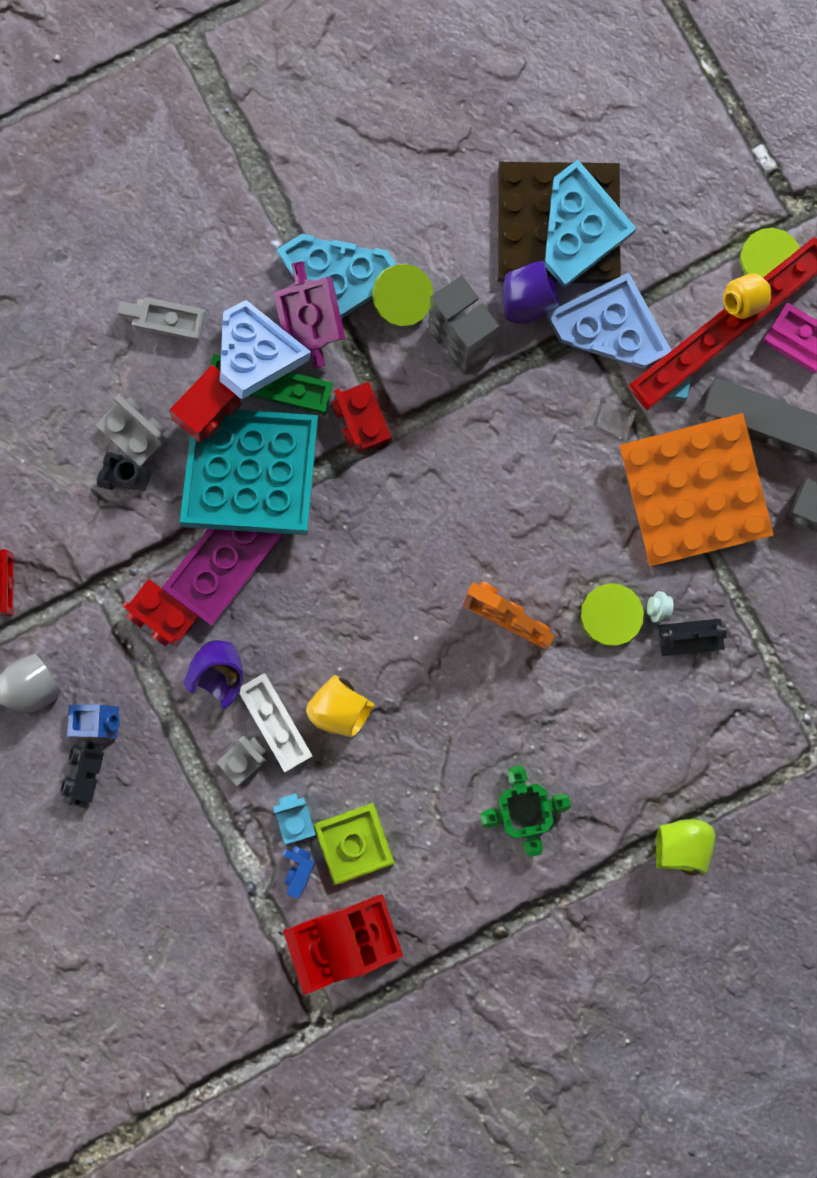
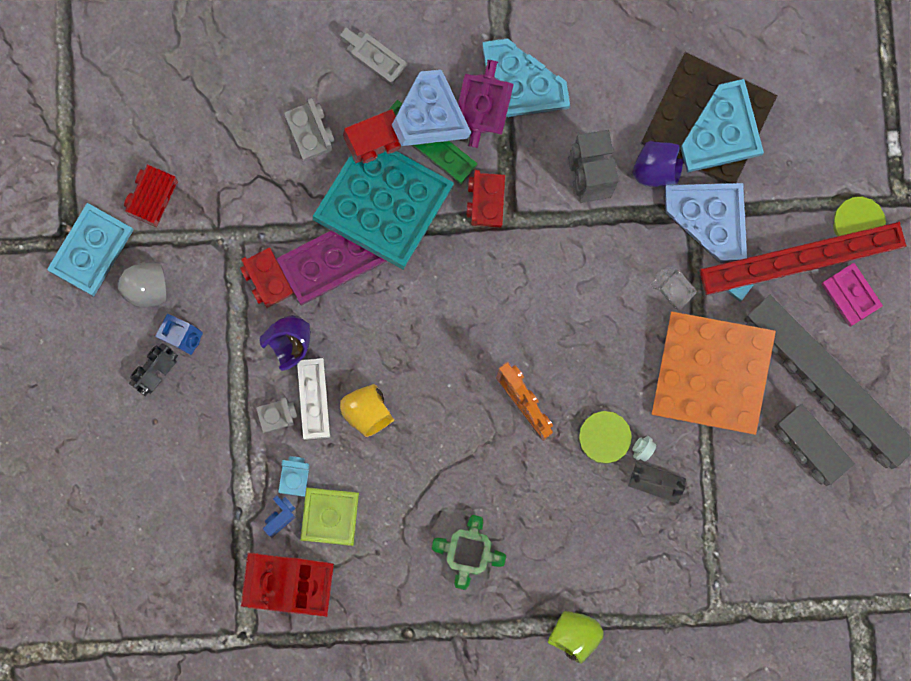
camera: 20 degrees right, 0 degrees up
black plate [97,452,151,491] -> none
lime tile [372,263,433,326] -> none
yellow head [723,273,771,319] -> none

